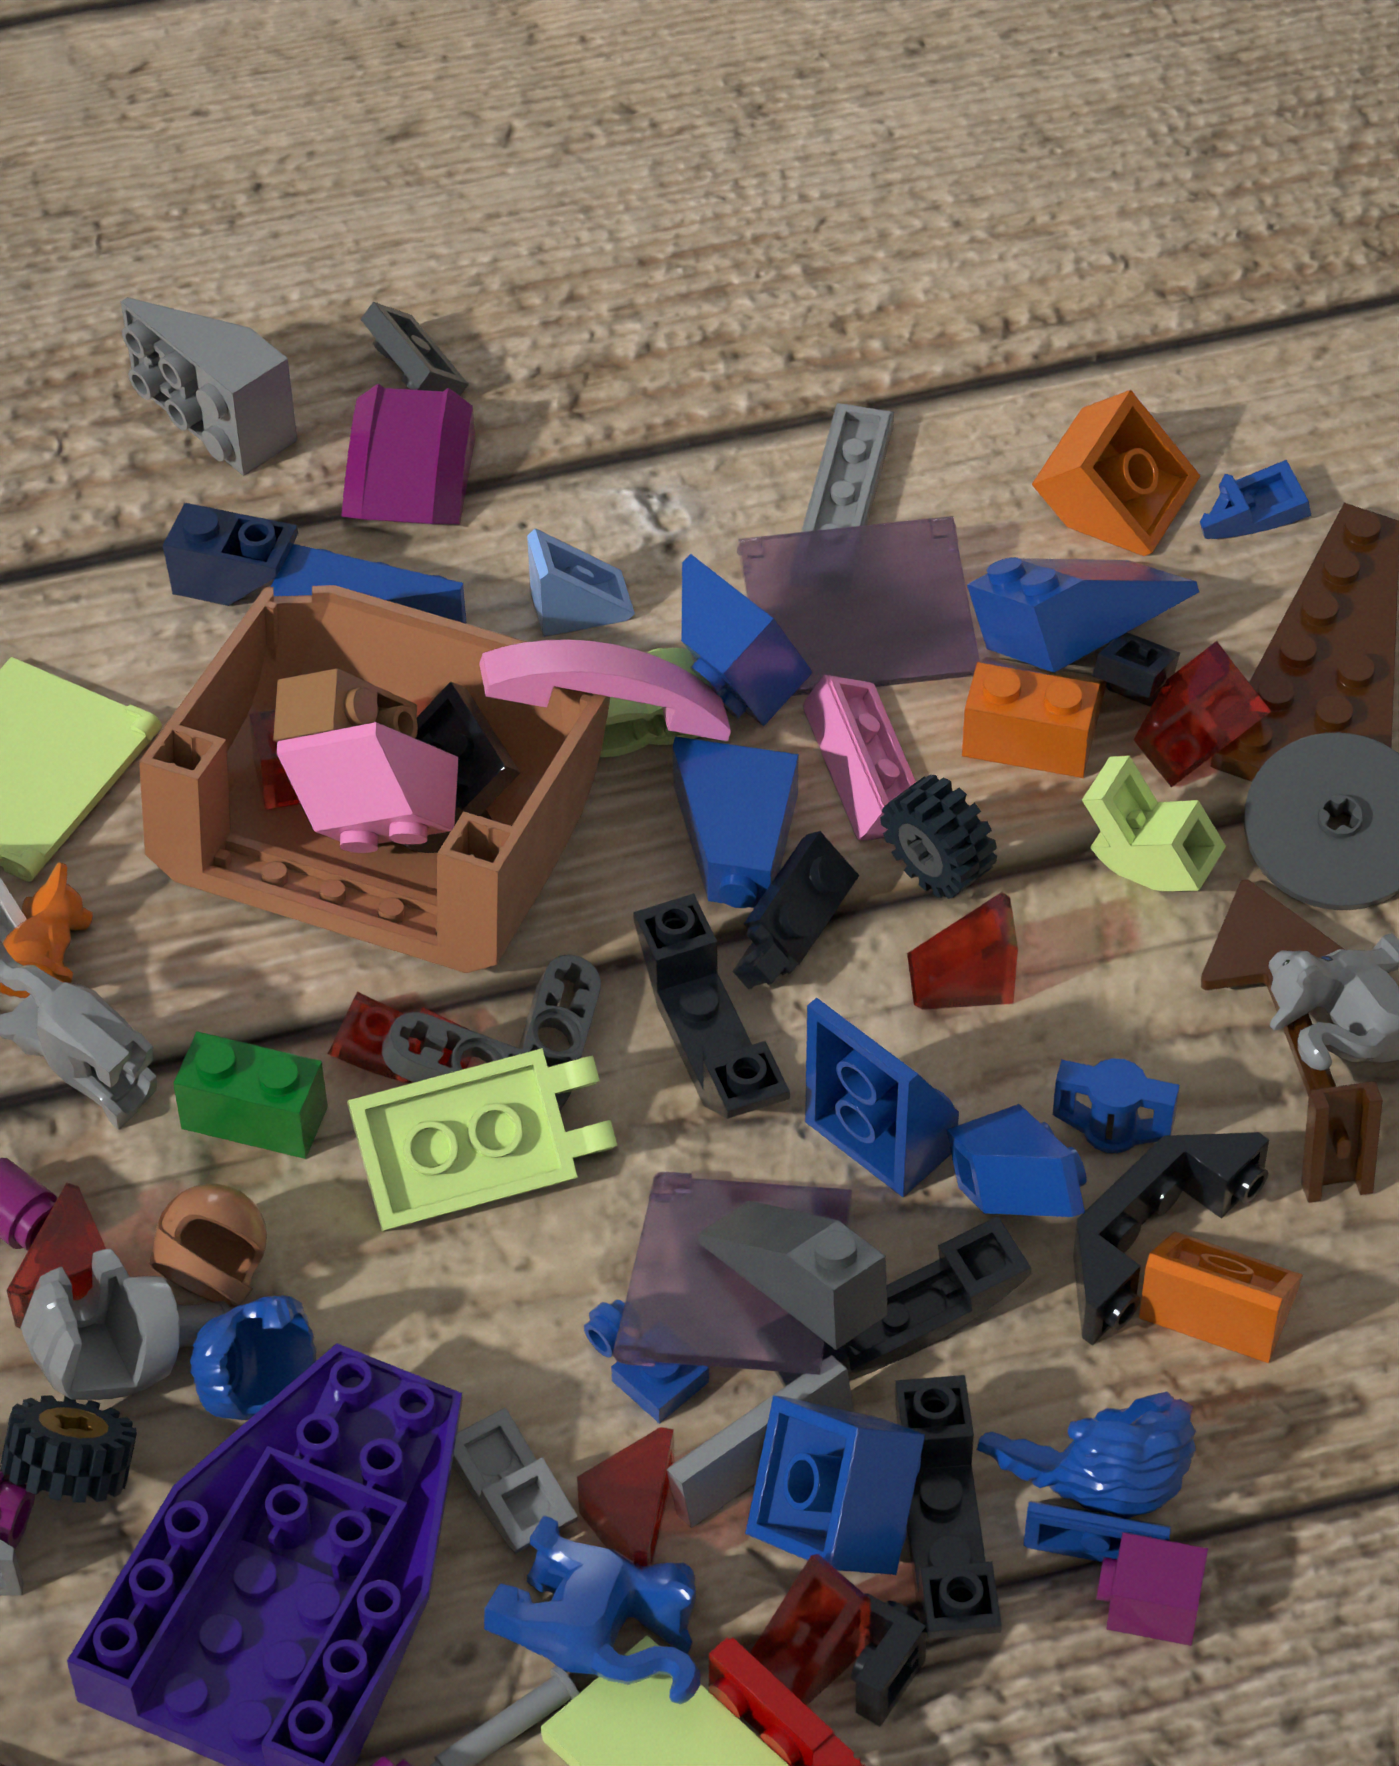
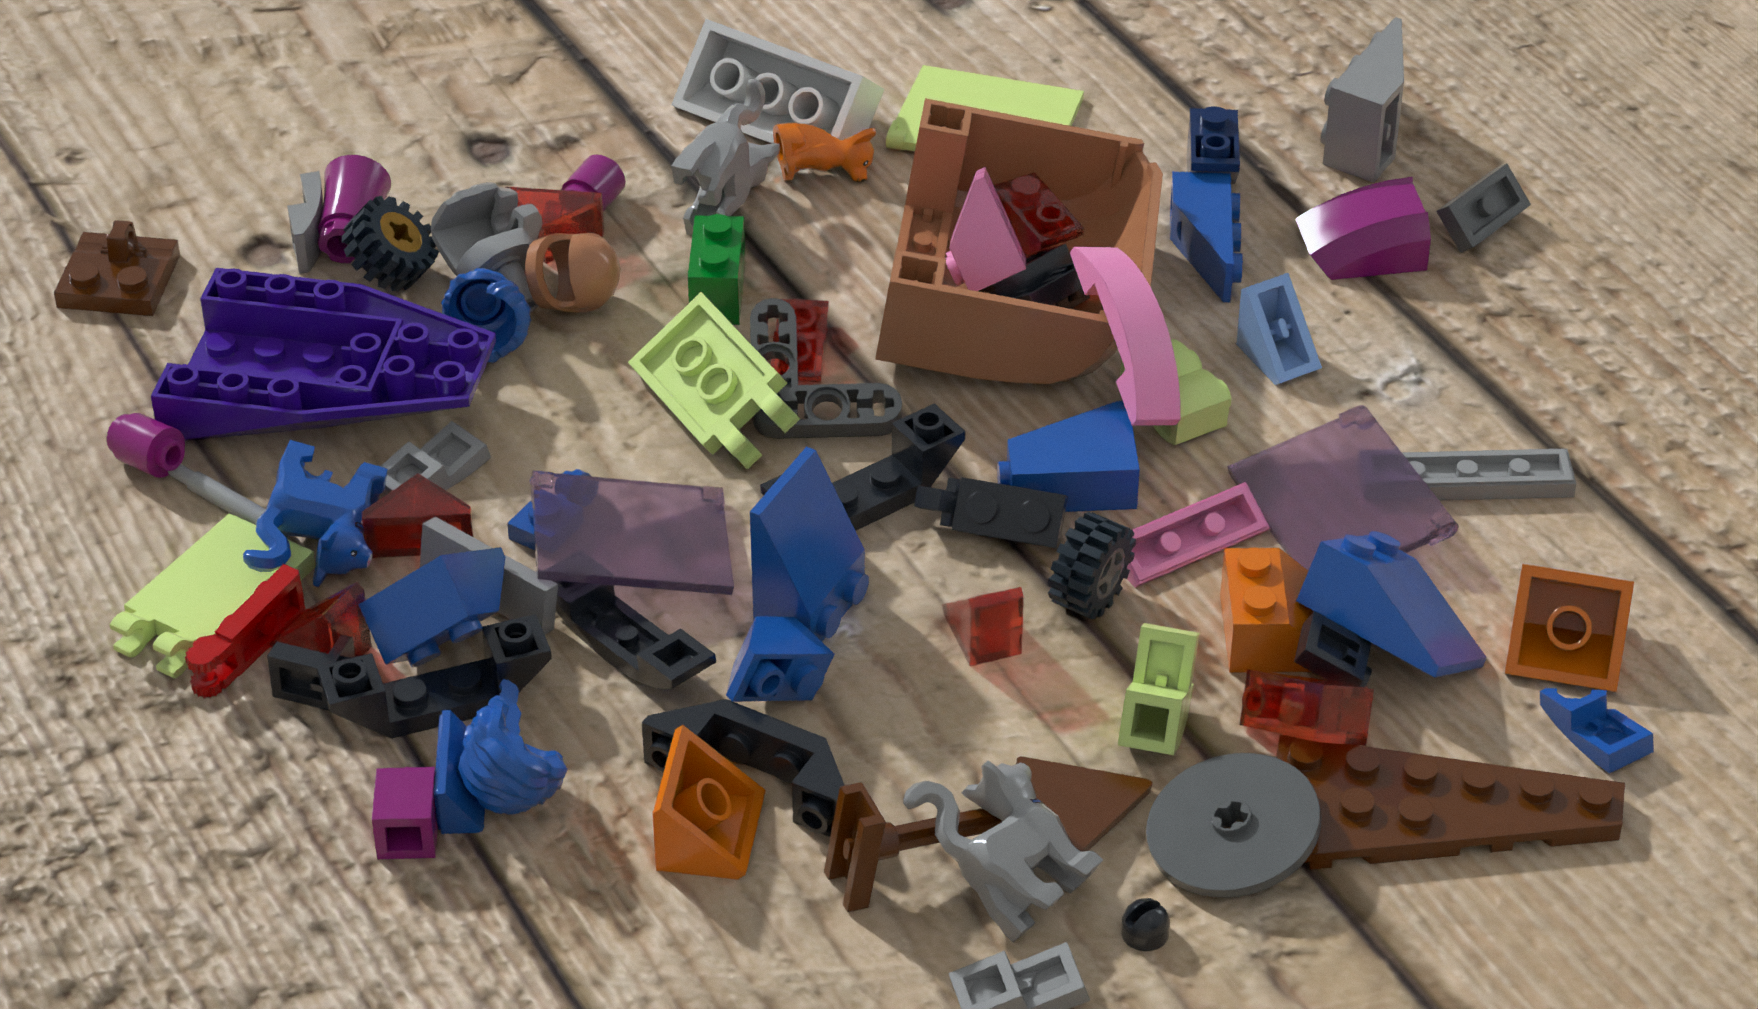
camera: 75 degrees right, 10 degrees down
medium nougat slope [273,668,418,742] -> none
blue slope [681,553,813,726] -> none
dark grey slope [698,1200,888,1350] -> none
blue piece [1052,1058,1180,1153] -> none

